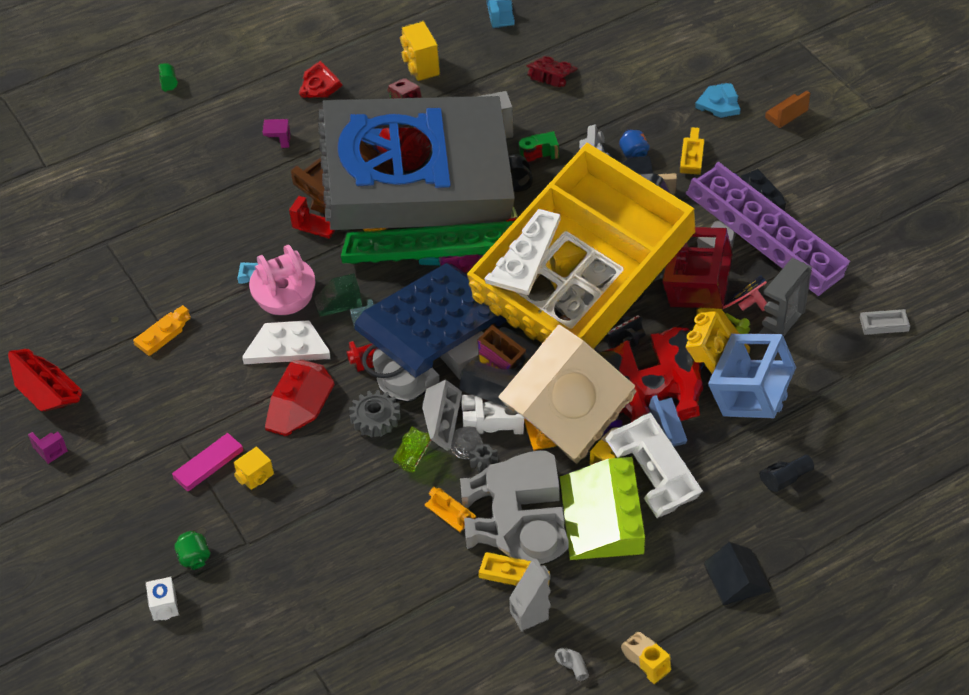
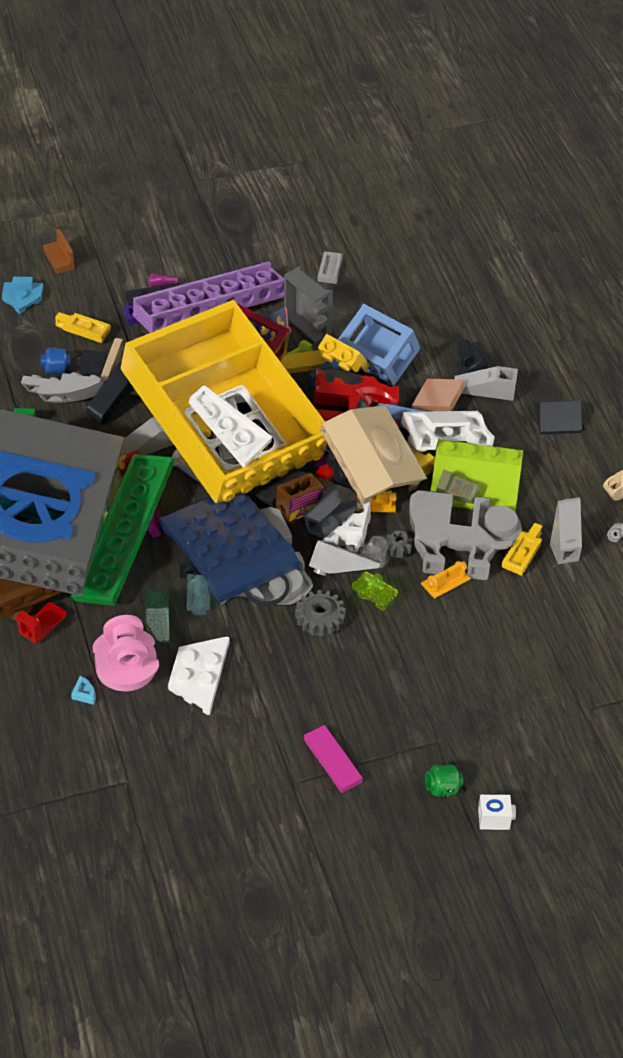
camera: 80 degrees left, 0 degrees up
red wedge [8,349,83,411] -> none
magenta panel [28,432,68,464] -> none
light orange hinge [133,305,191,356] -> none
yellow brick [234,446,274,490] -> none
red wedge [265,360,335,436] -> none
red bracket [347,341,378,372] -> none
none -> magenta arm [148,273,178,287]
none -> nougat tile [412,379,466,411]
none -> olive leg [436,470,480,504]
none -> light grey slope [454,366,518,401]

